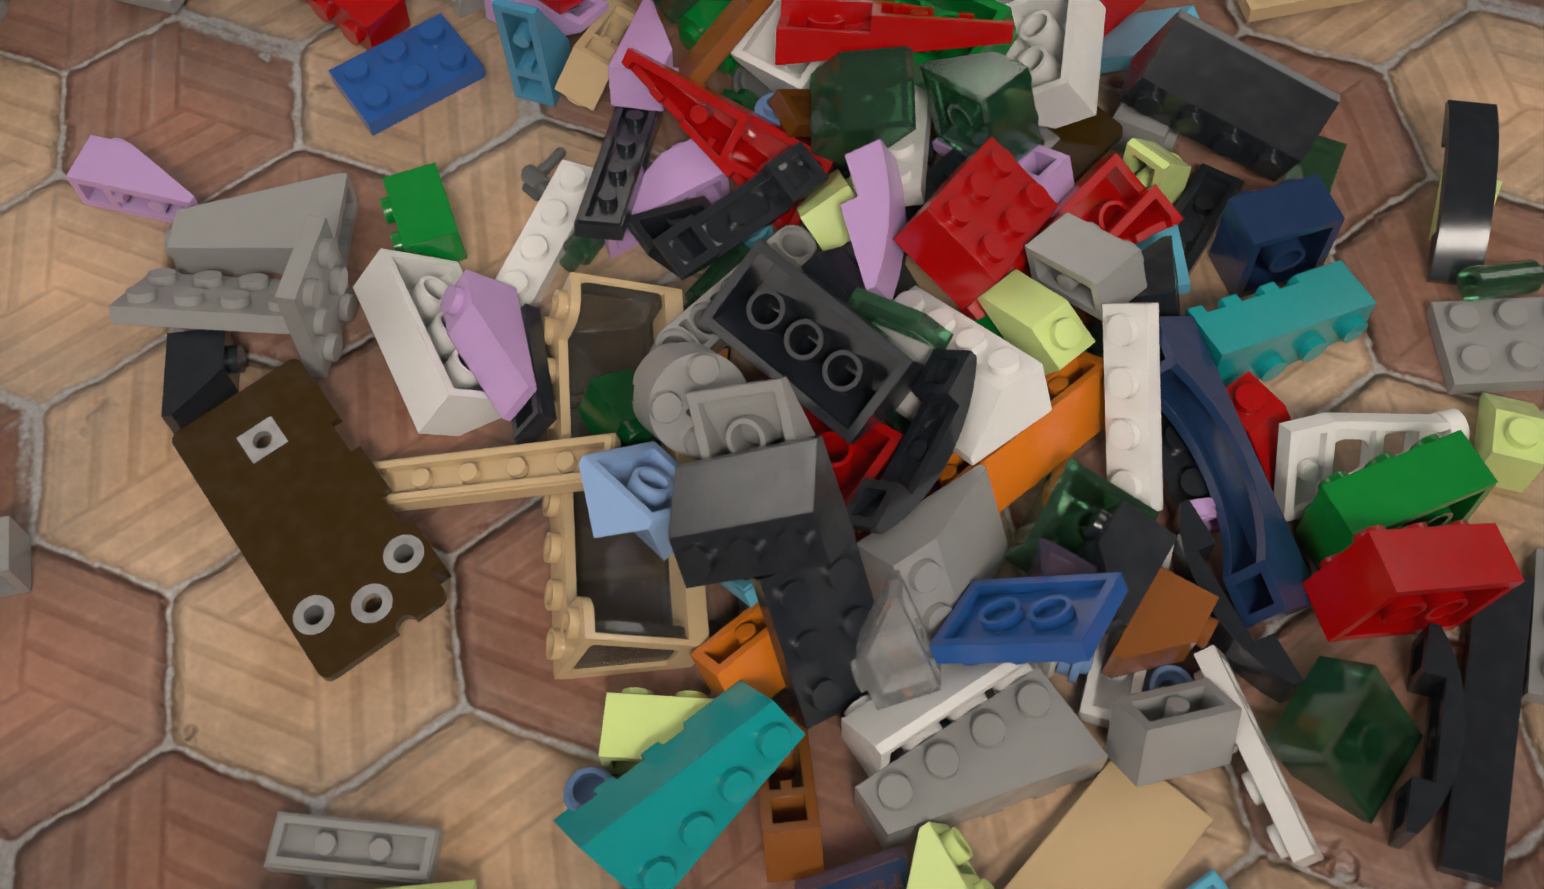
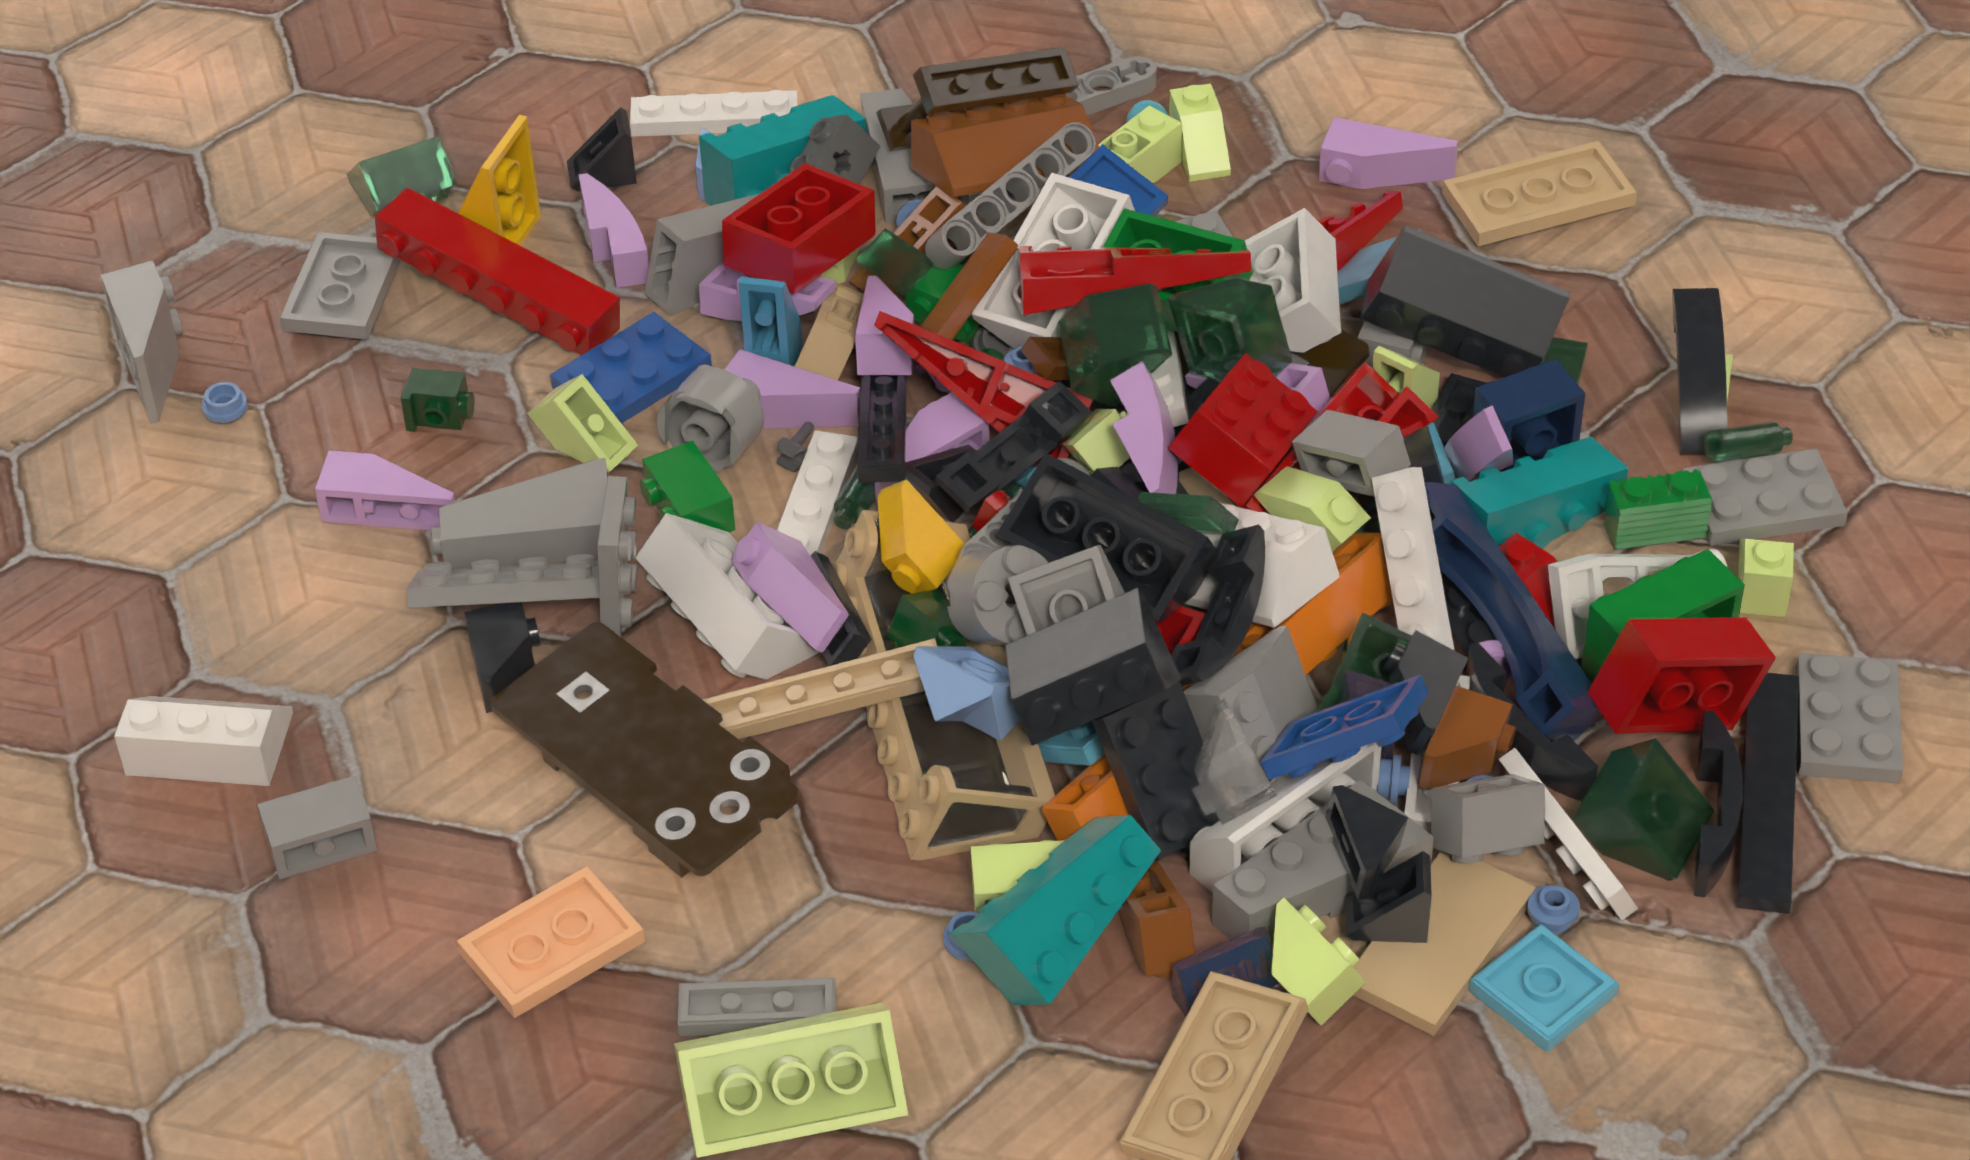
camera: 10 degrees left, 15 degrees down
none -> medium blue plate [201,382,248,423]
none -> dark green brick [400,368,475,432]
none -> light nougat plate [457,866,645,1018]
none -> yellowish green slope [527,374,638,473]
none -> light grey brick [657,364,764,473]
none -> lavender slope [724,349,861,429]
none -> yellow slope [878,479,965,594]
none -> red tile [972,490,1011,531]
none -> black slope [1325,785,1408,900]
none -> black slope [1346,851,1432,943]
none -> lavender slope [1444,406,1513,482]
none -> medium blue plate [1527,885,1580,934]
none -> green brick [1604,469,1712,550]

